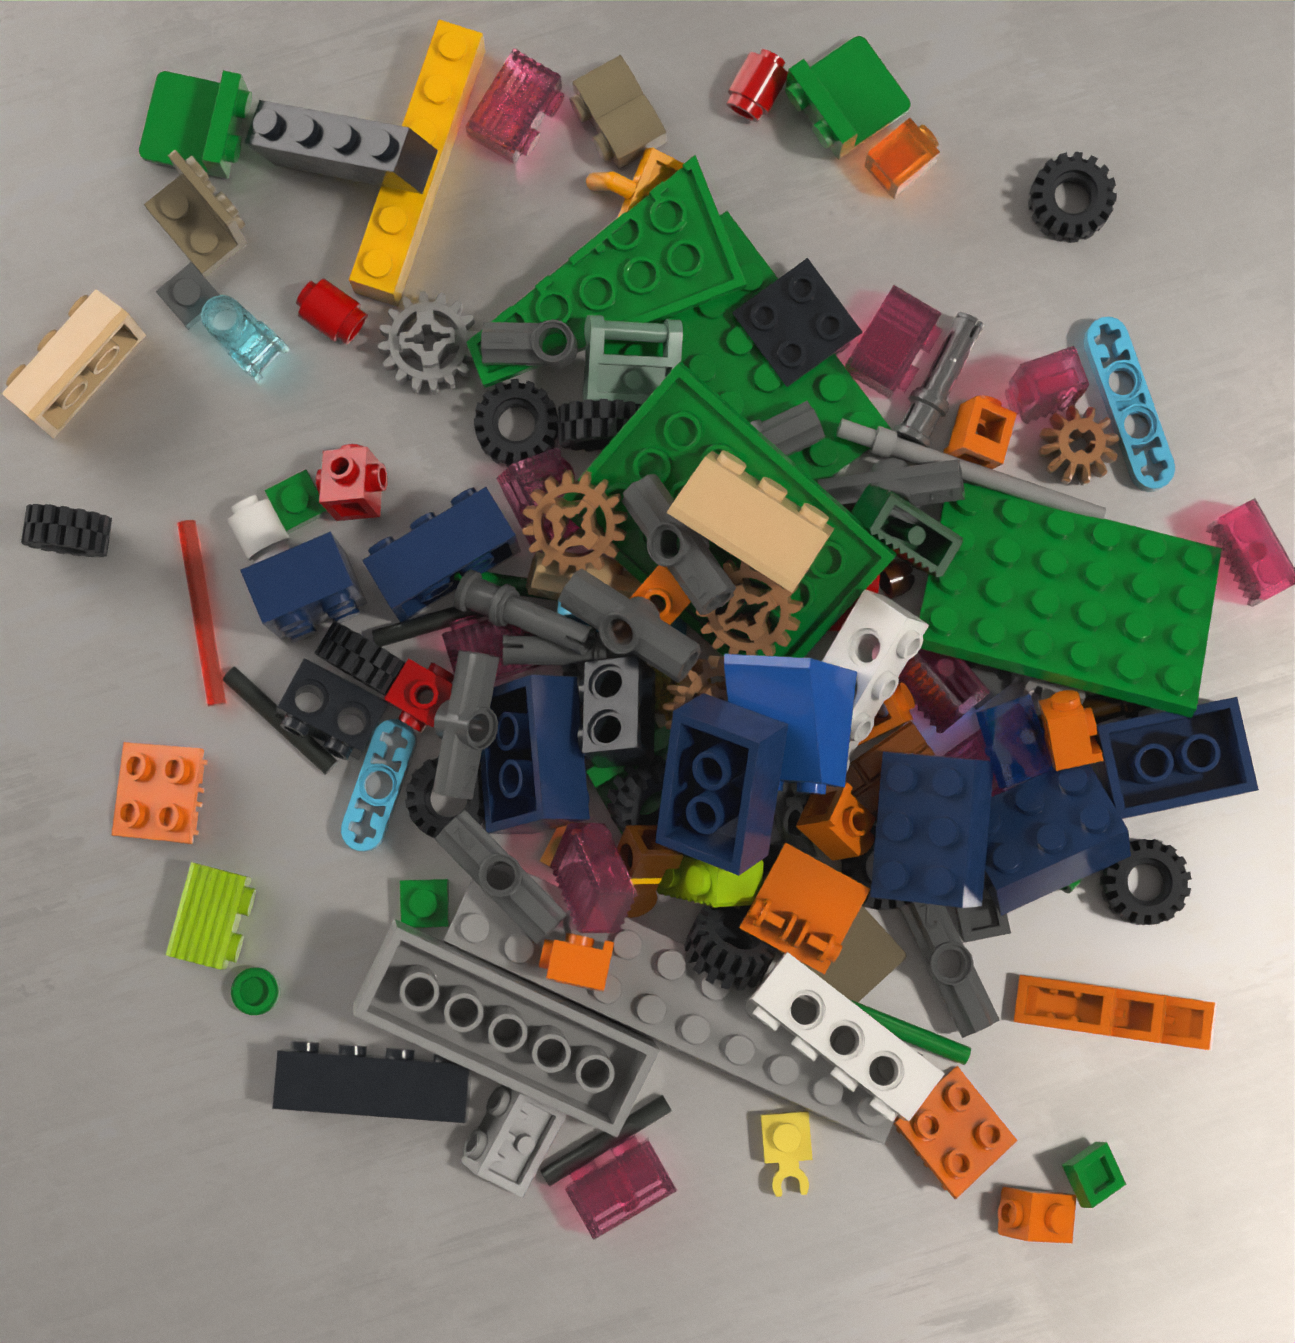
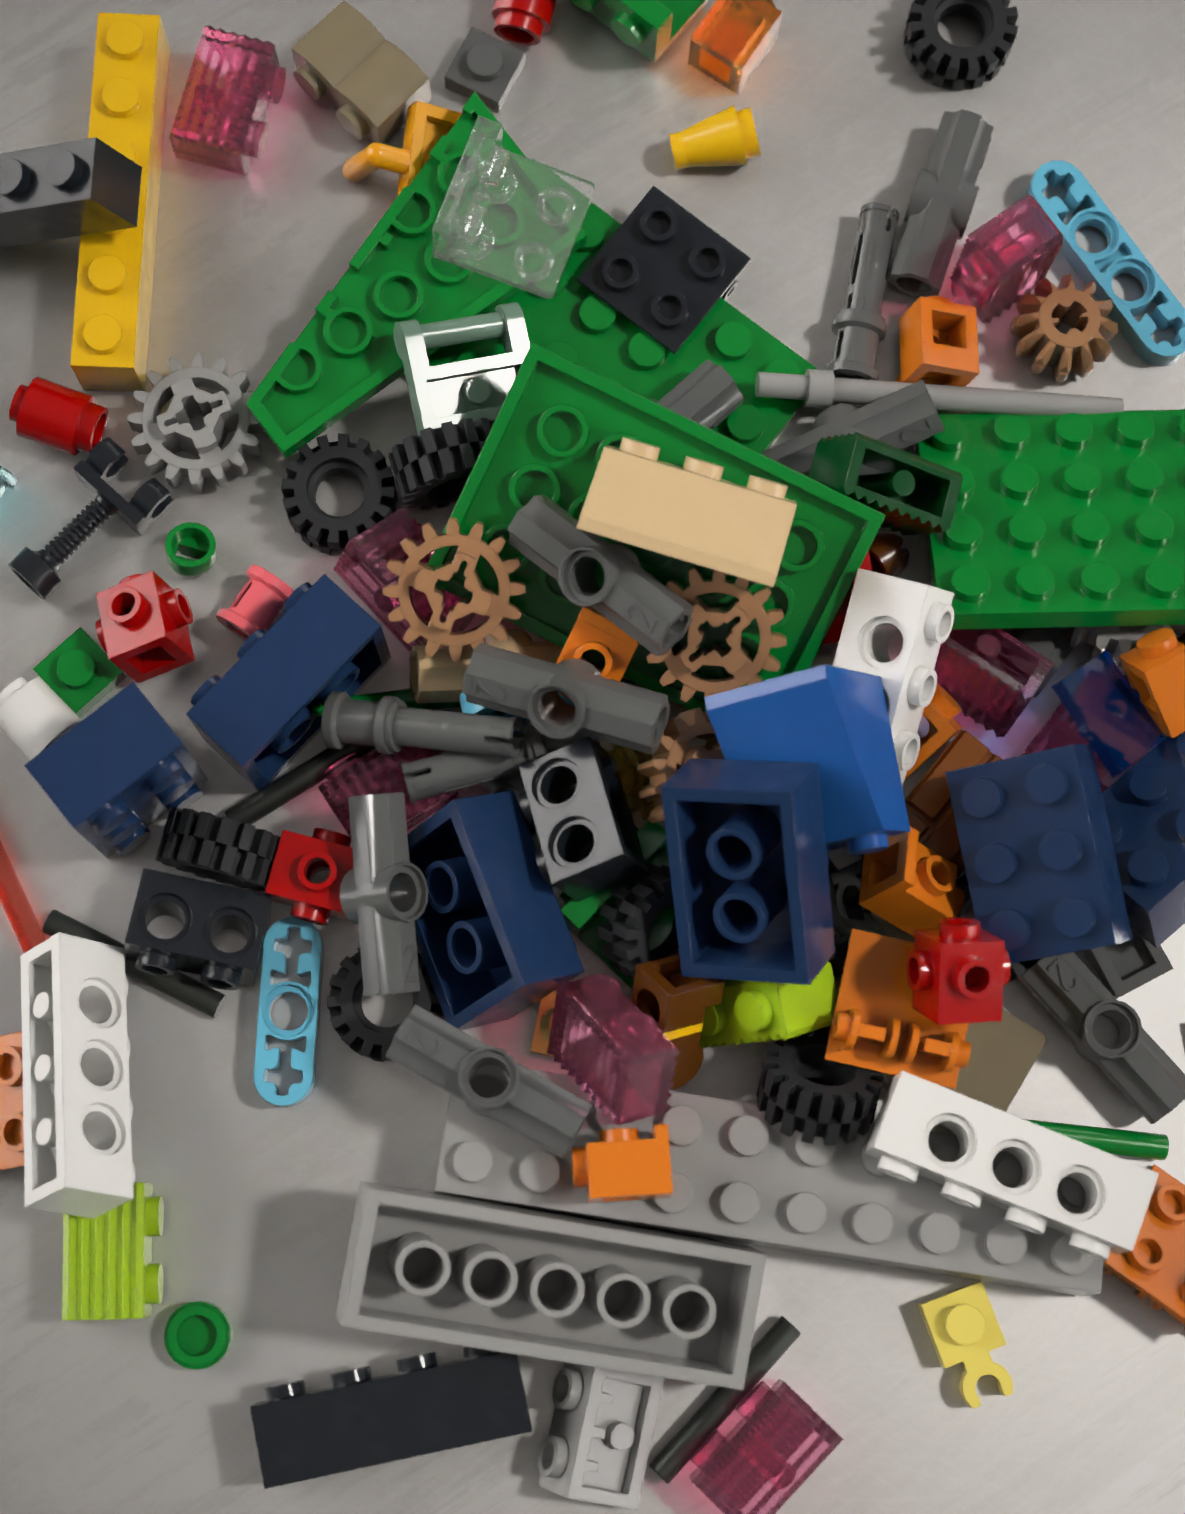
camera: 20 degrees left, 5 degrees down
green plate [400,879,450,928] -> none
dark grey piece [481,319,578,369] -> none
clear pink brick [844,285,943,399] -> none
none -> black bar [8,437,174,601]
none -> white brick [21,932,135,1219]
none -> green hinge [165,522,217,578]
none -> coral bush [215,564,294,641]
none -> clear bracket [432,115,595,299]
none -> dark grey plate [444,27,526,113]
none -> yellow cone [669,105,761,170]
none -> dark grey piece [888,109,994,298]
none -> red brick [906,917,1011,1025]

